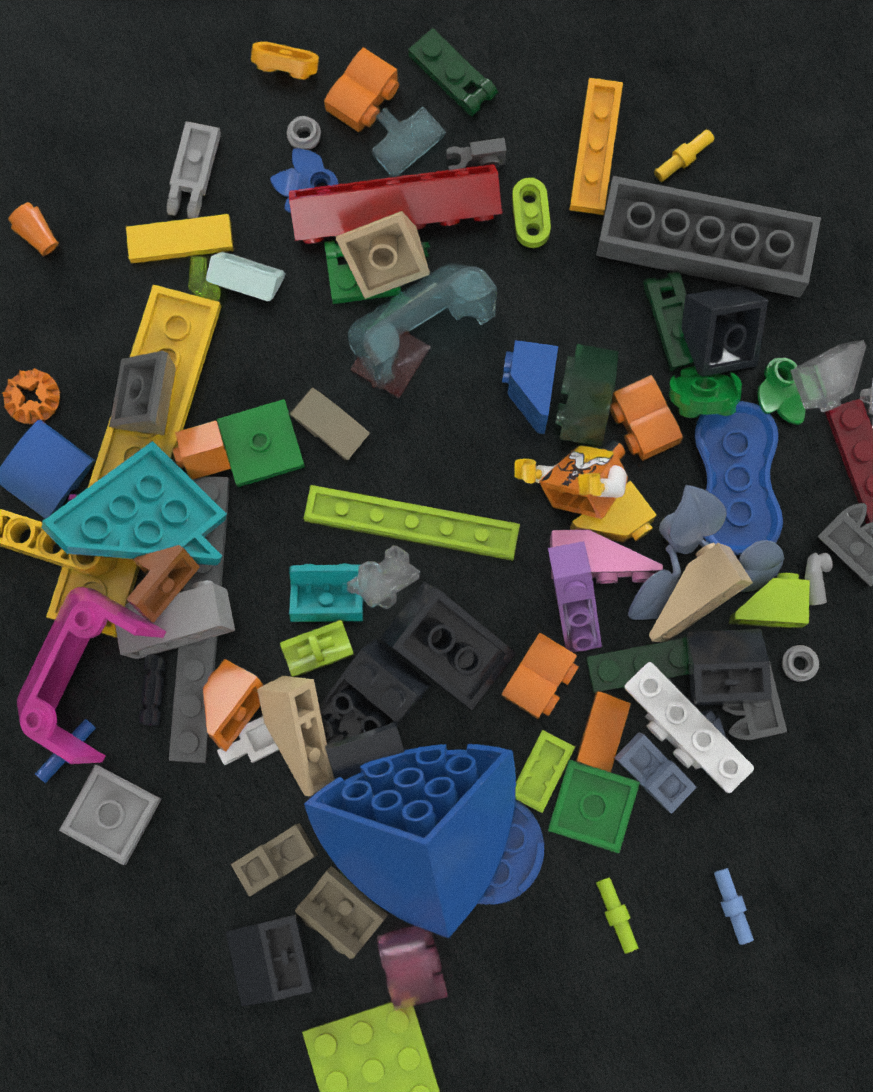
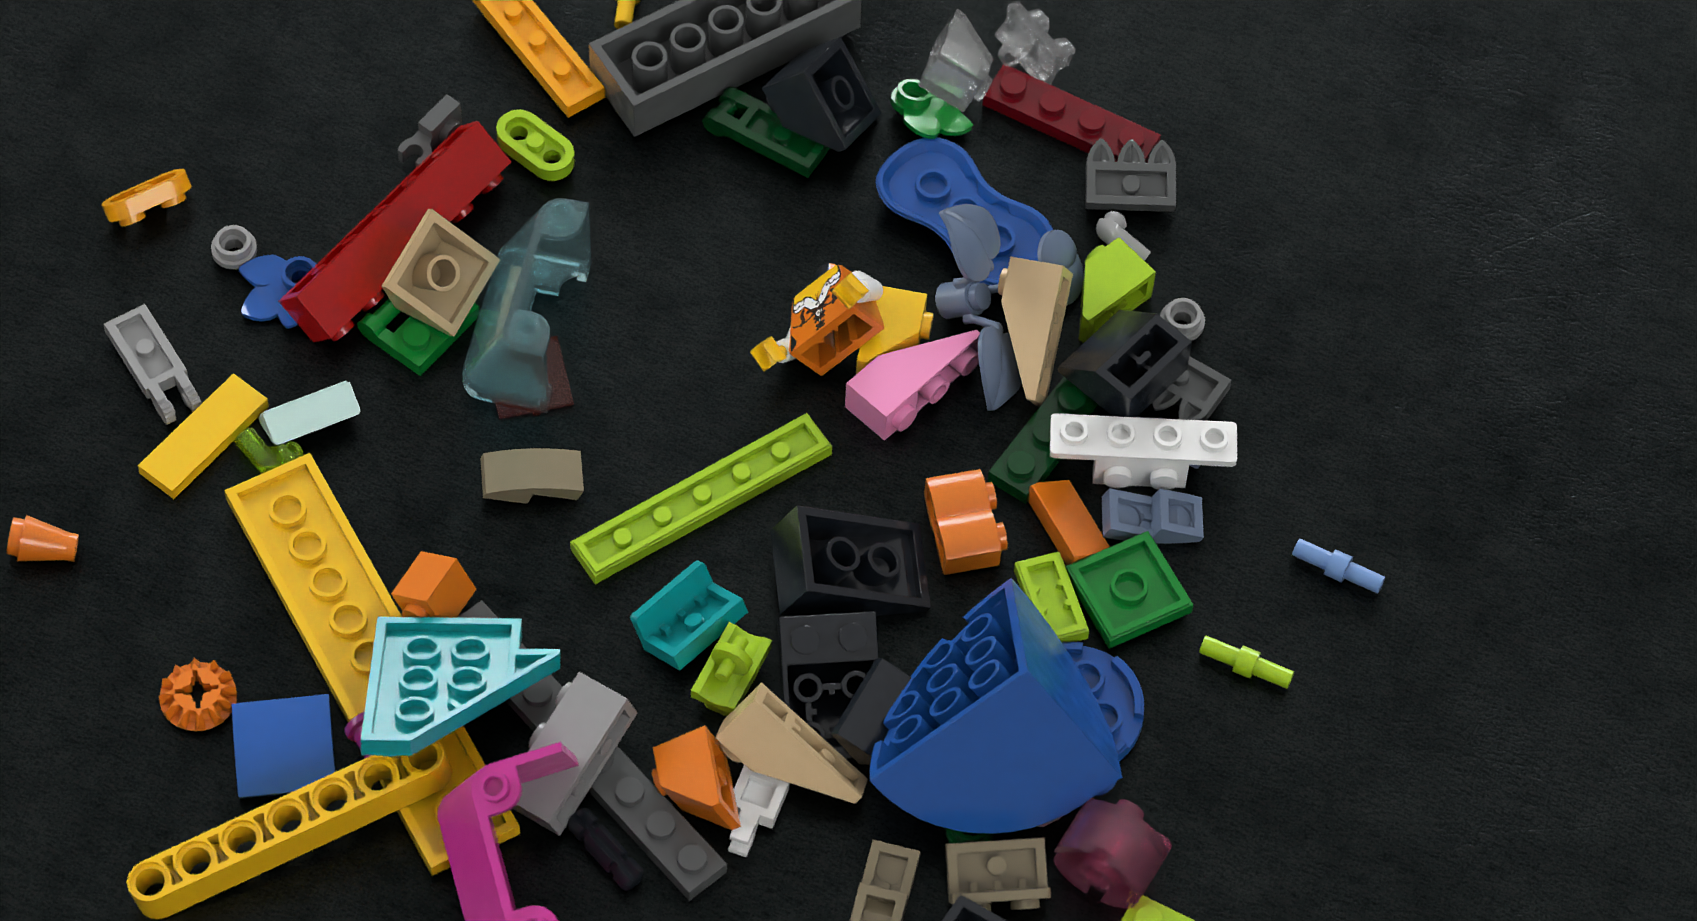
camera: 50 degrees left, 20 degrees down
dark grey slope [109,351,176,435] -> none
dark orange slope [126,545,200,623] -> none
green plate [217,399,305,488] -> none
orange brick [324,47,399,132] -> none
clear hips [347,546,419,608] -> none
clear light blue plate [372,107,446,177] -> none
dark green plate [408,28,498,116] -> none
blue slope [502,340,558,434] -> none
medium lavender slope [548,541,602,652] -> none
clear green brick [555,344,619,447] -> none
orange brick [609,375,683,461] -> none
green plate [669,366,742,418] -> none

